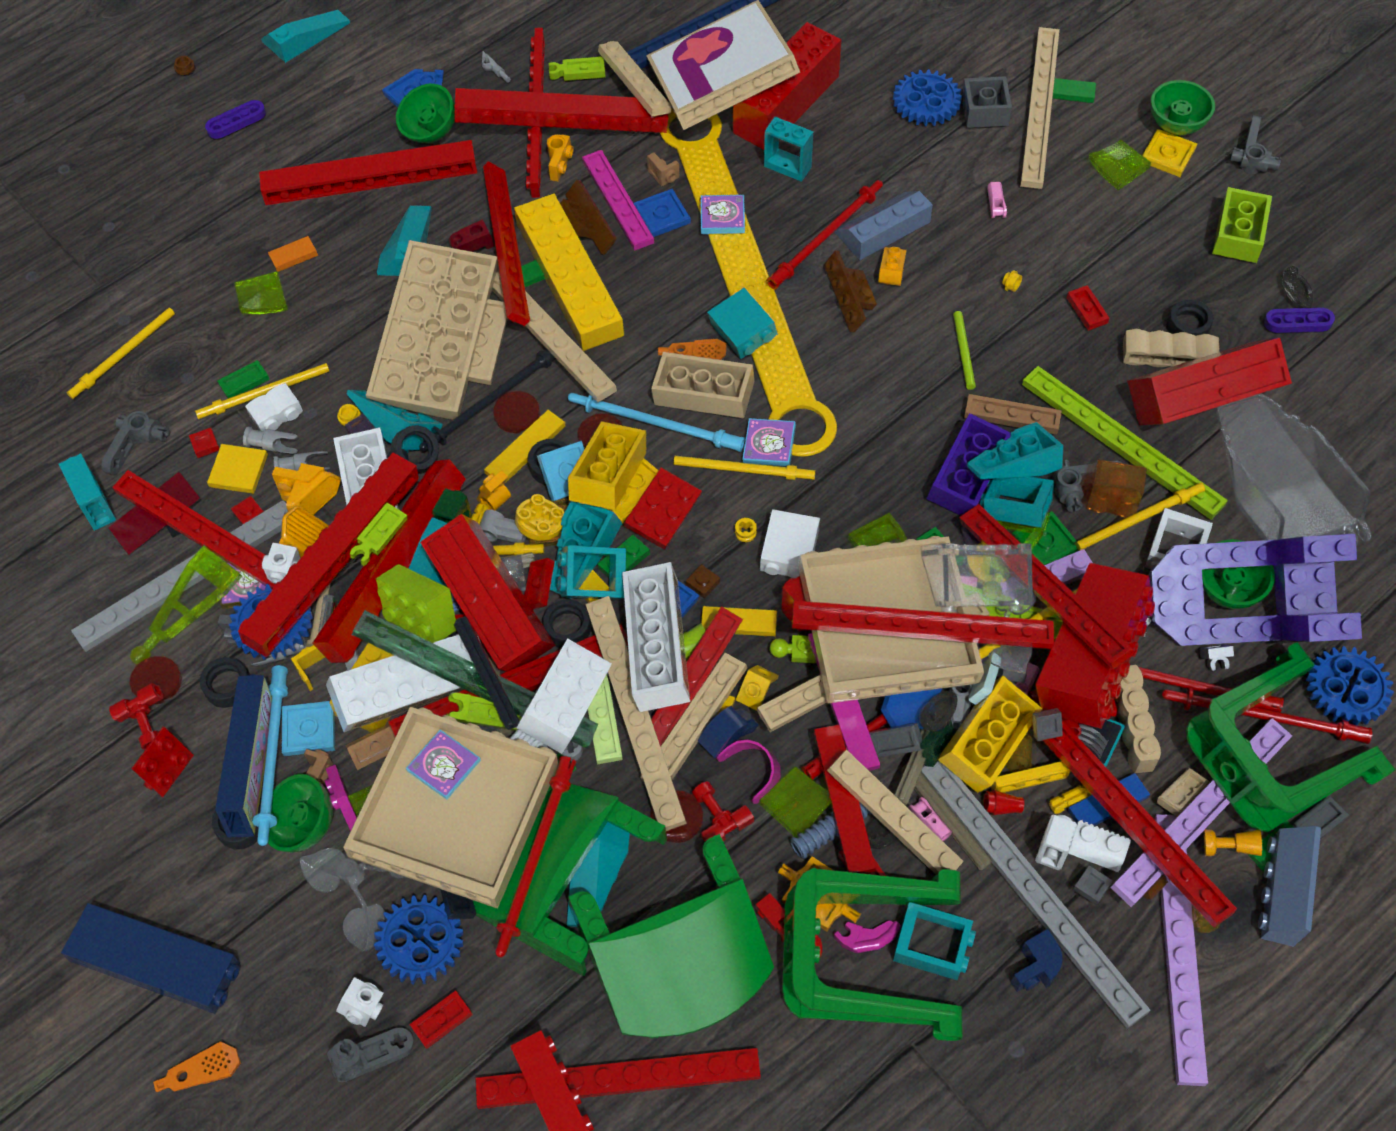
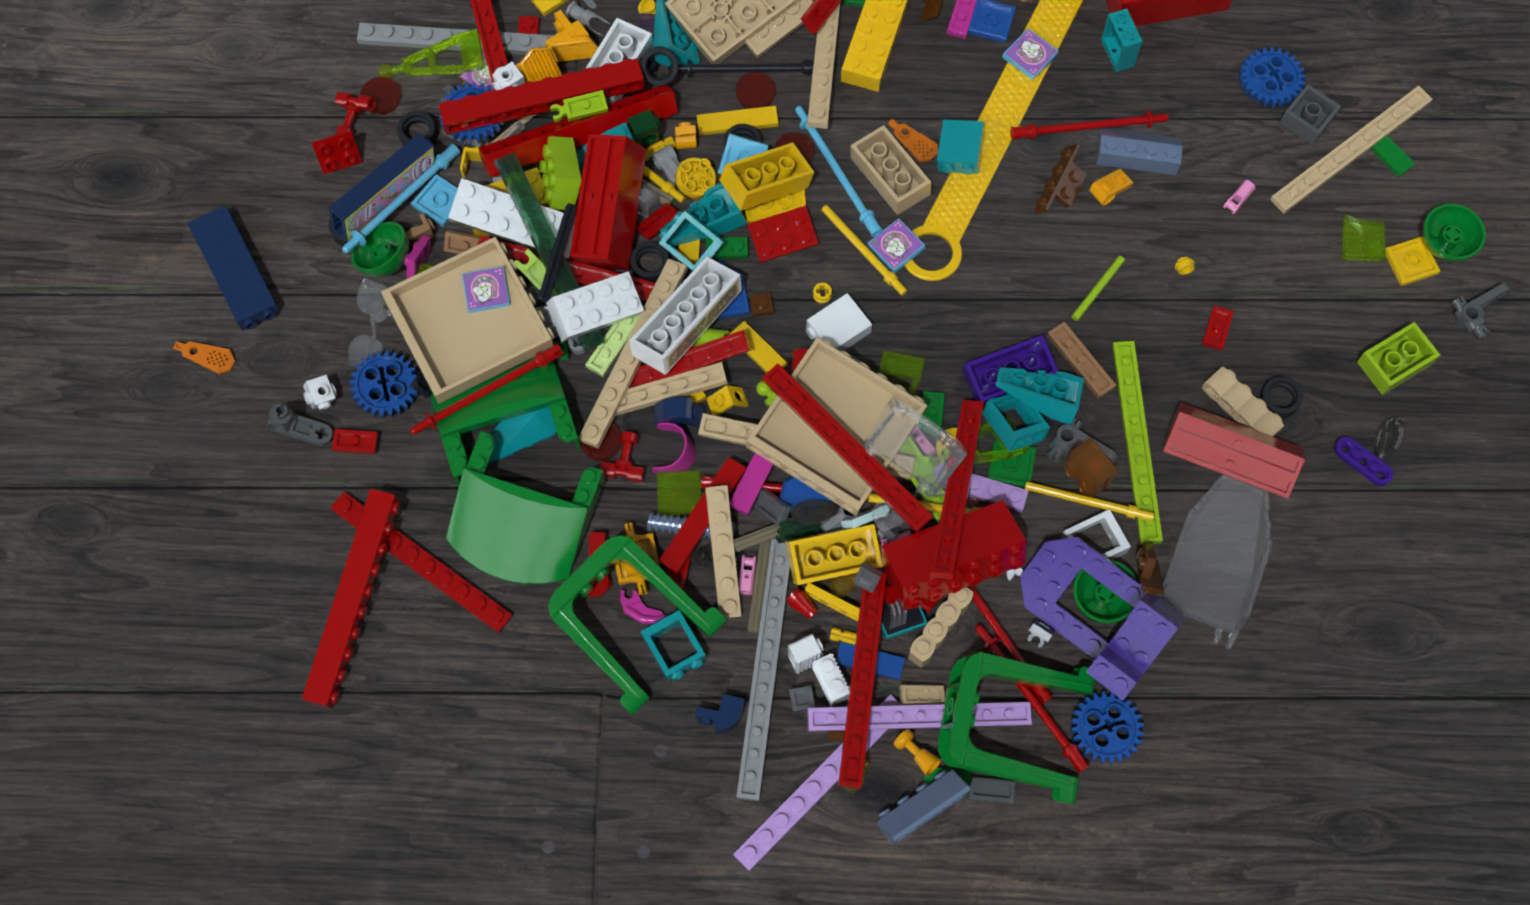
camera: 40 degrees right, 10 degrees up
none -> reddish brown bracket [1136,542,1165,595]

